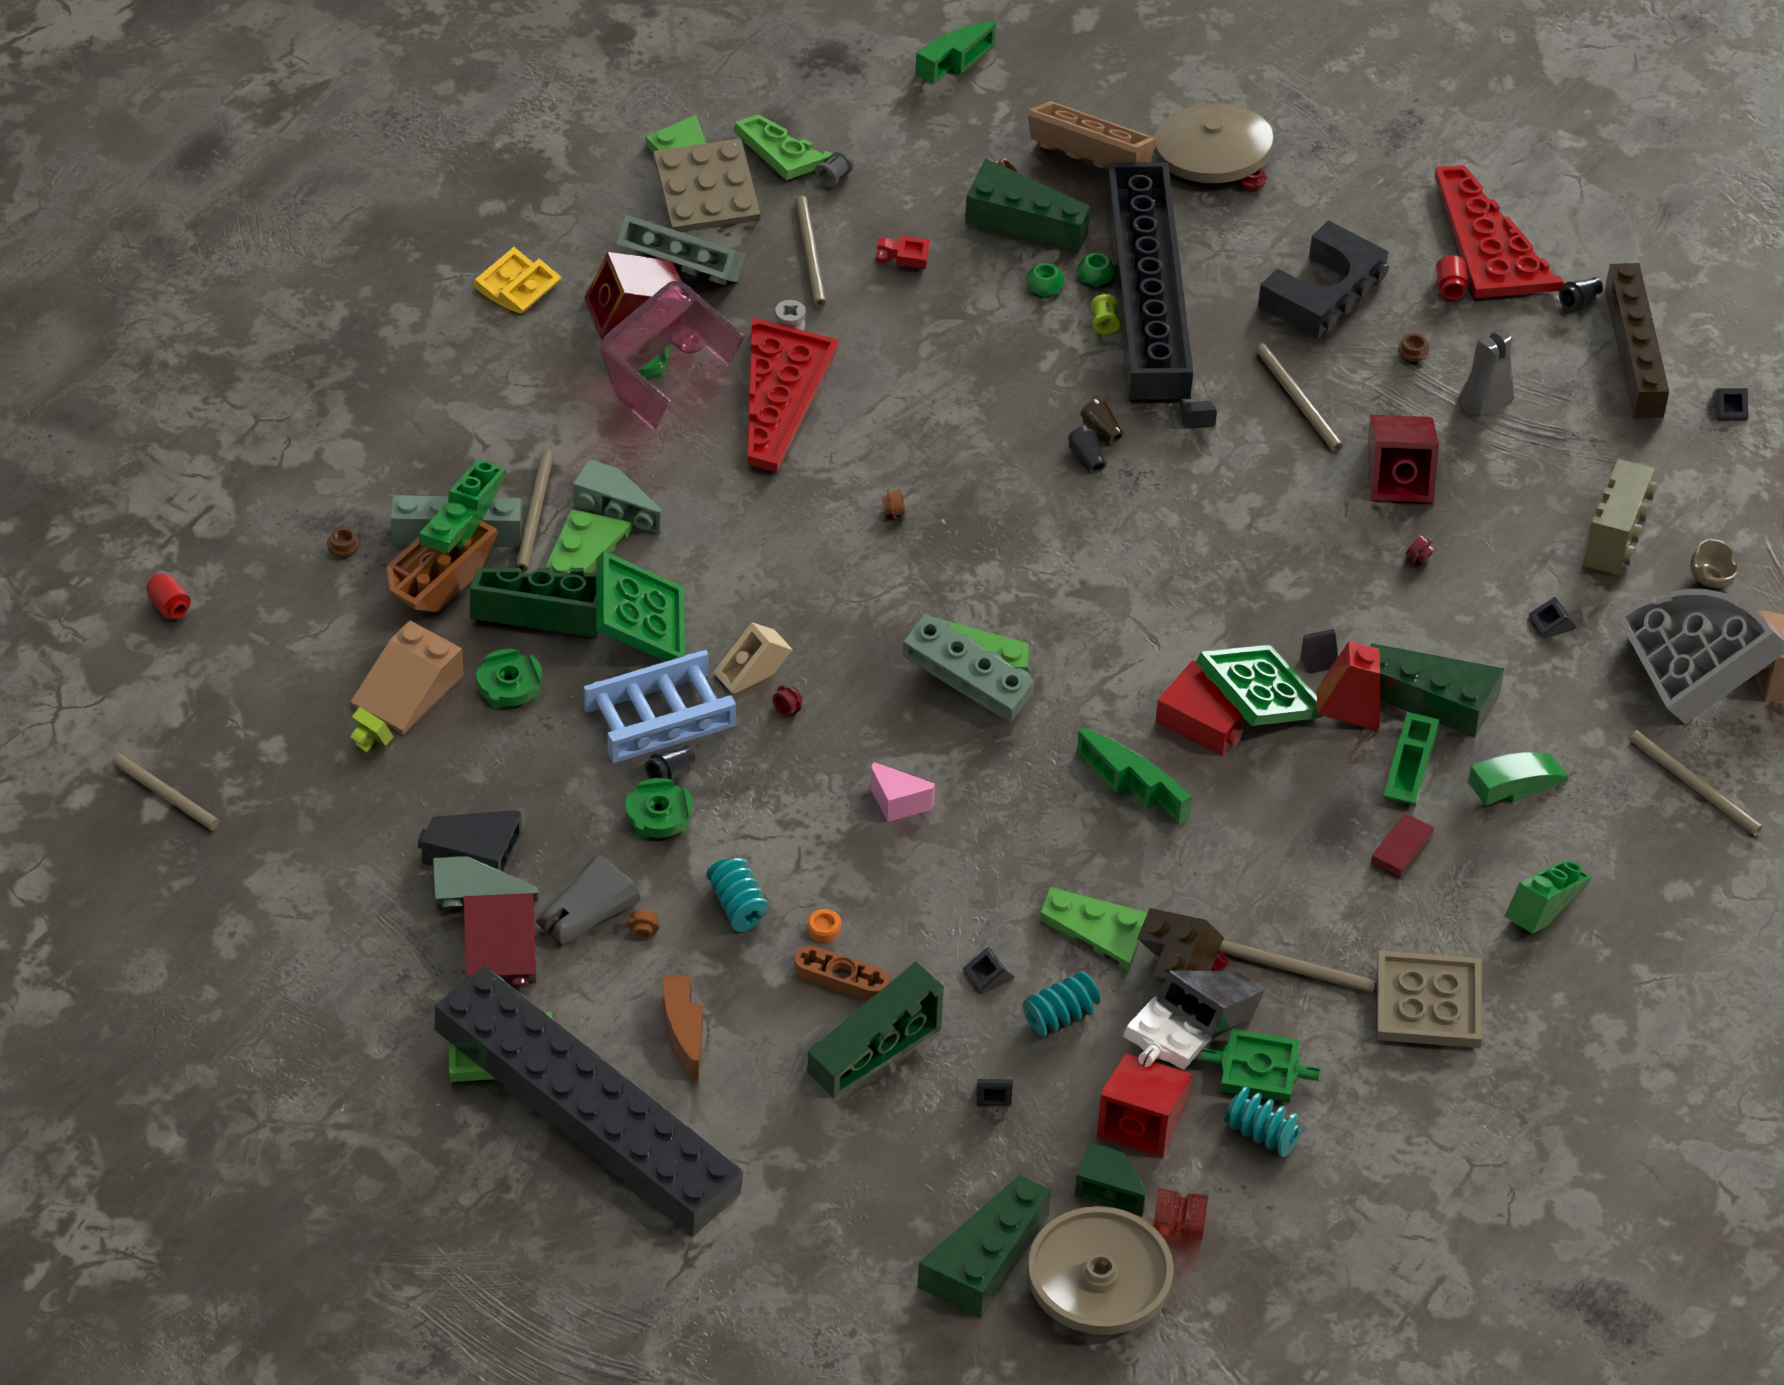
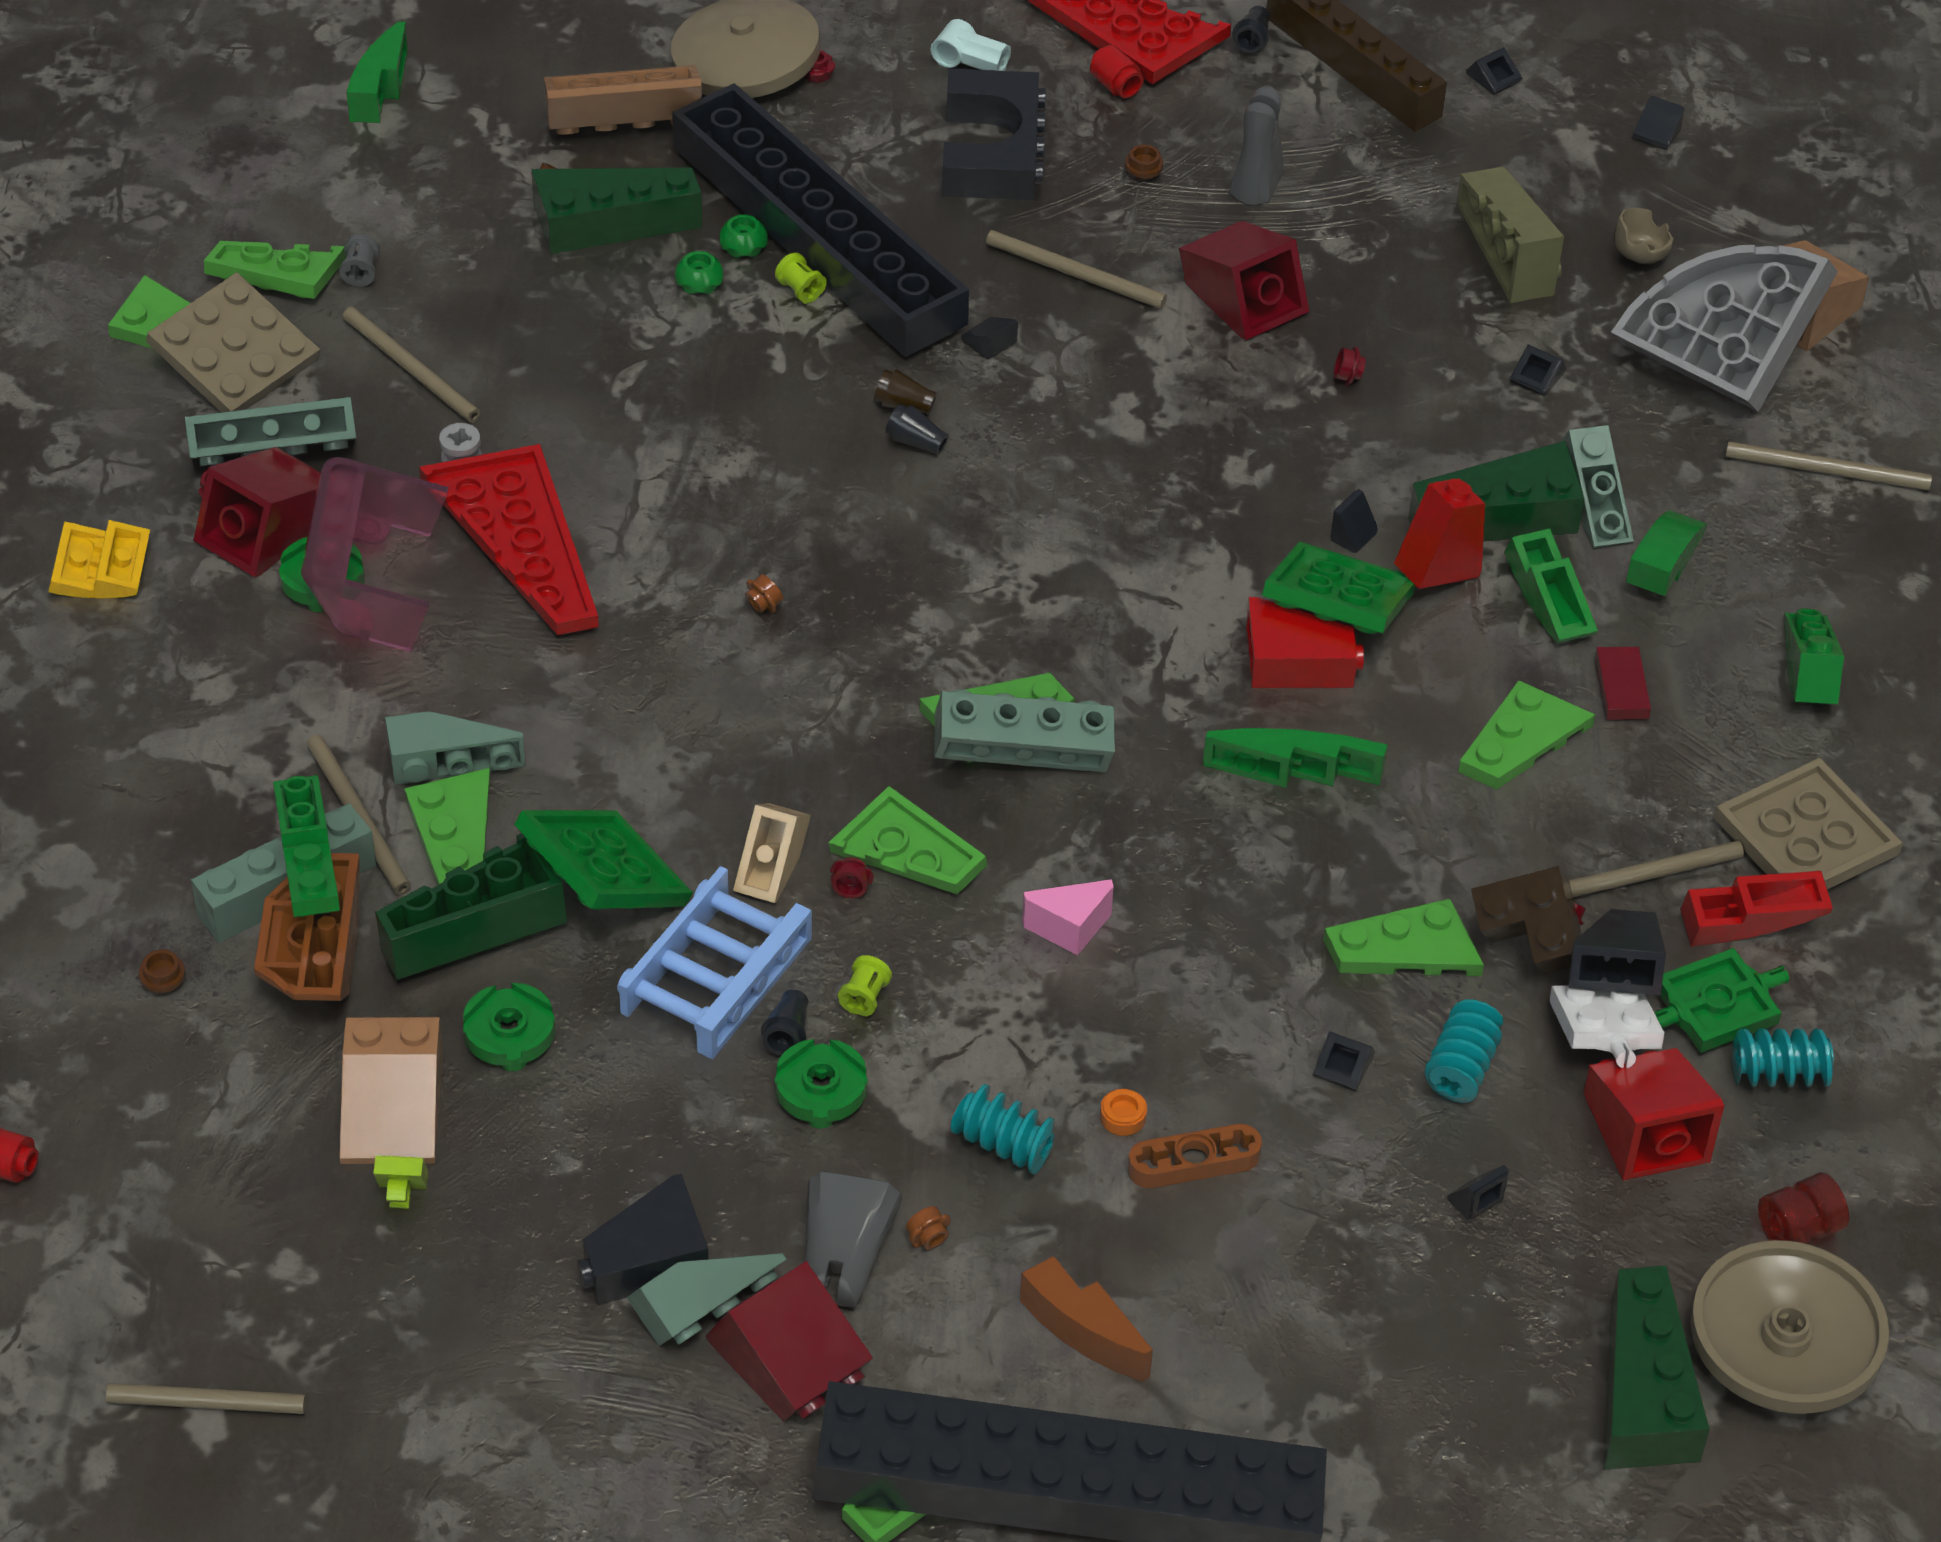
camera: 35 degrees left, 0 degrees up
dark green wedge [807,961,944,1098] -> none
red plate [875,235,930,269] -> none
dark green slope [1075,1142,1147,1217] -> none
none -> bright green wing [828,786,987,894]
none -> lime bush [837,955,892,1016]
none -> light aqua piece [930,19,1011,71]
none -> bright green wing [1458,681,1596,790]
none -> sand green slope [1560,425,1634,549]
none -> red slope [1680,871,1833,946]

